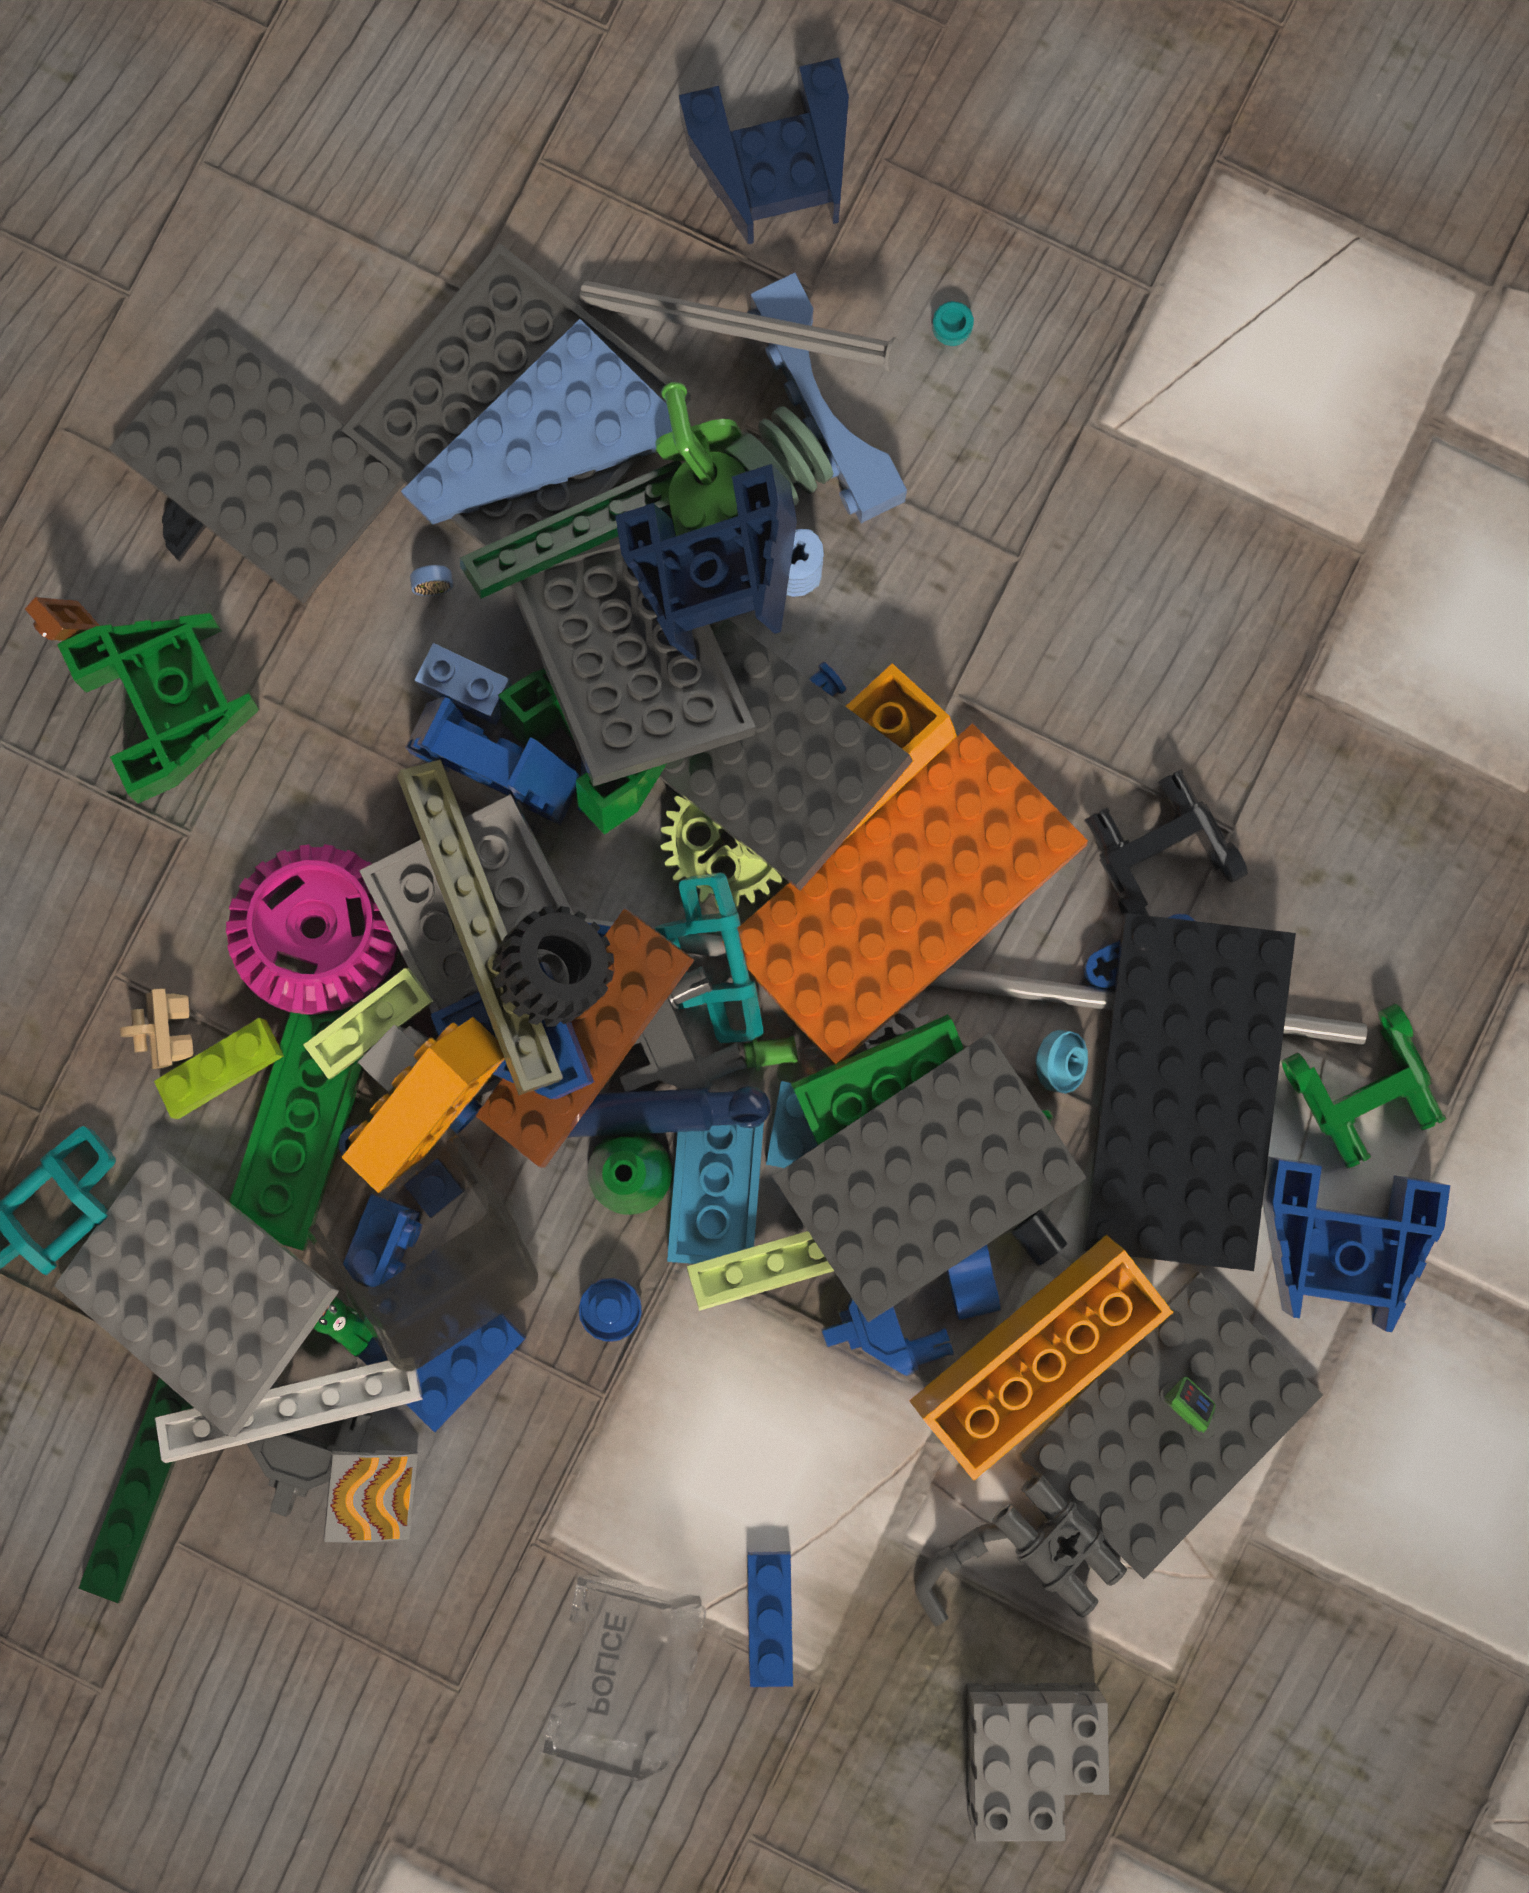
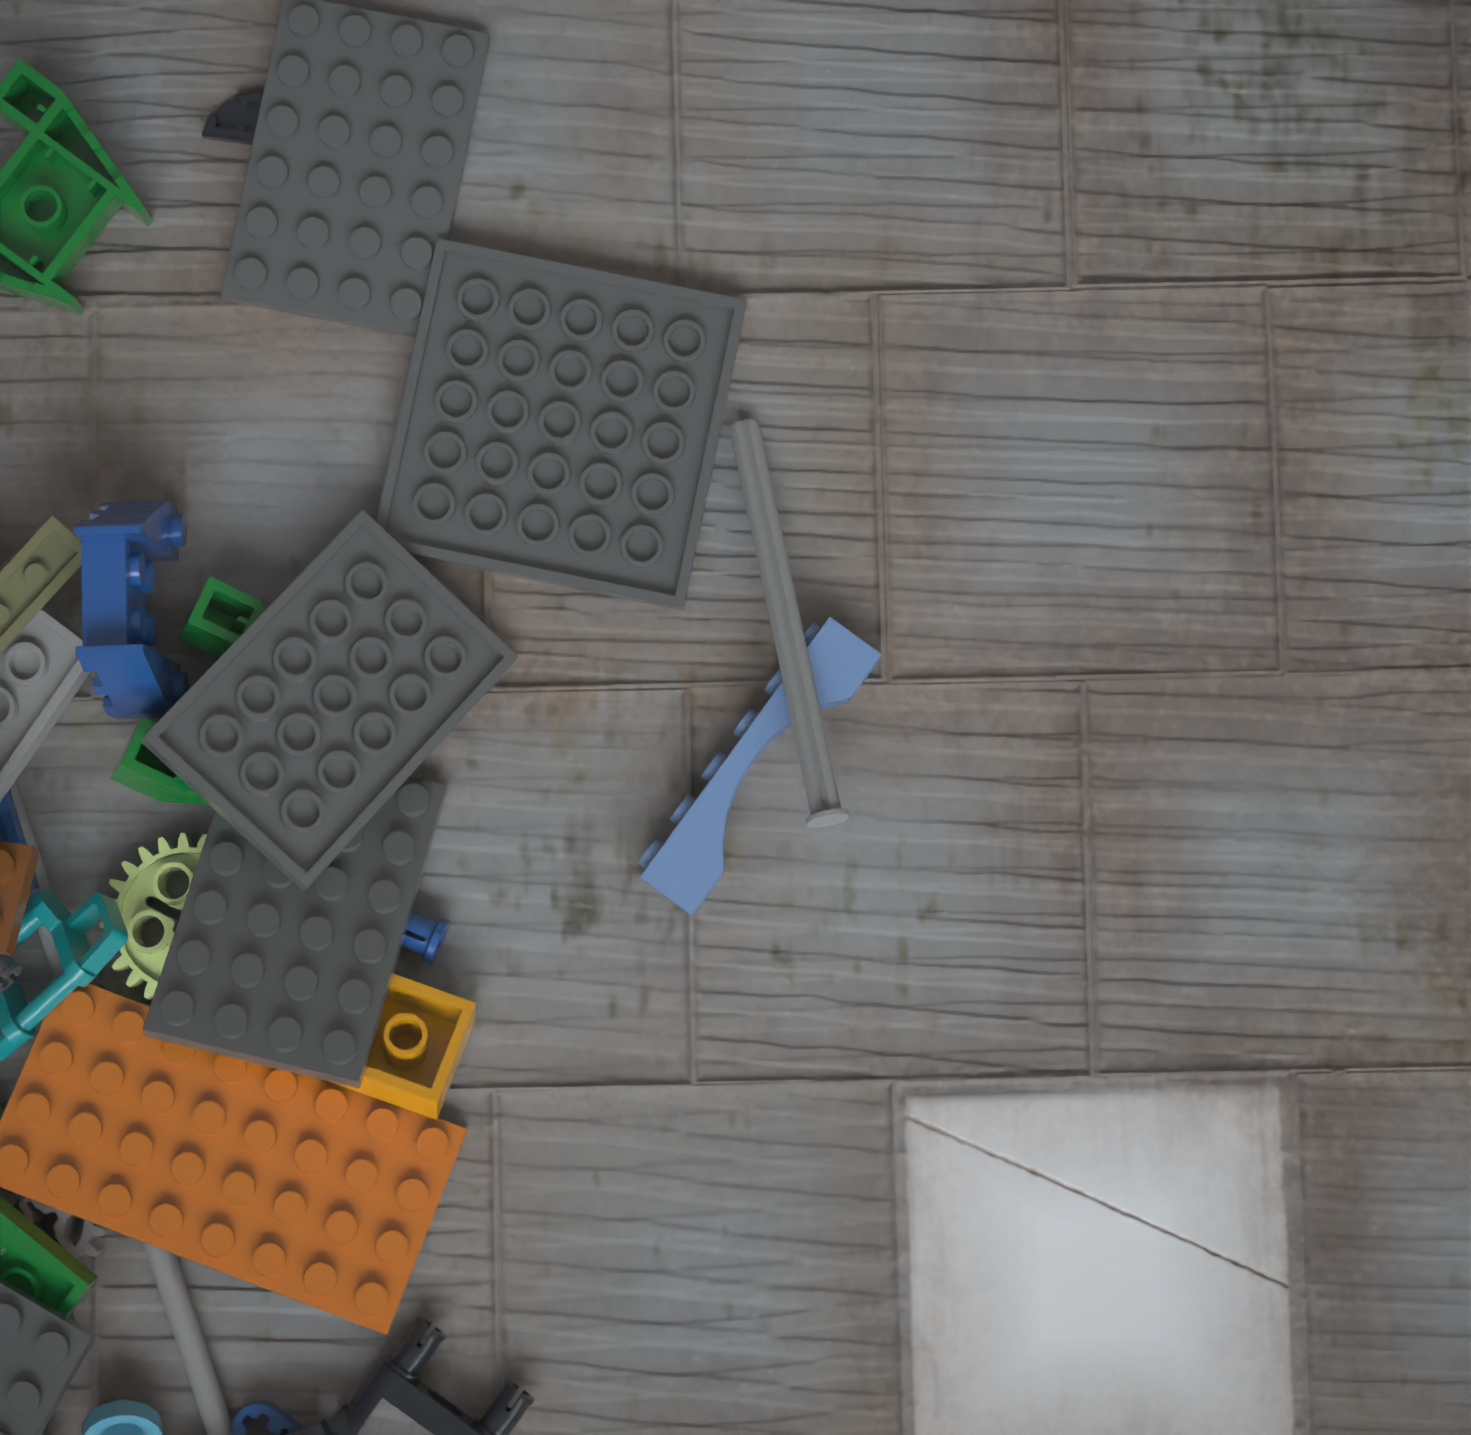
camera: 65 degrees right, 0 degrees up
dark orange plate [25,597,100,641] -> none
medium blue wing [401,319,672,525] -> none
medium blue tile [410,565,453,596] -> none
light blue brick [415,643,512,725] -> none
dark green plate [460,461,682,599] -> none
dark blue wedge [615,464,797,660] -> none
bright green plate [655,382,746,536] -> none
dark blue wedge [679,57,849,244] -> none
sand green wheel [724,406,834,507] -> none
light blue piece [786,529,824,597] -> none
teal tile [932,301,974,346] -> none

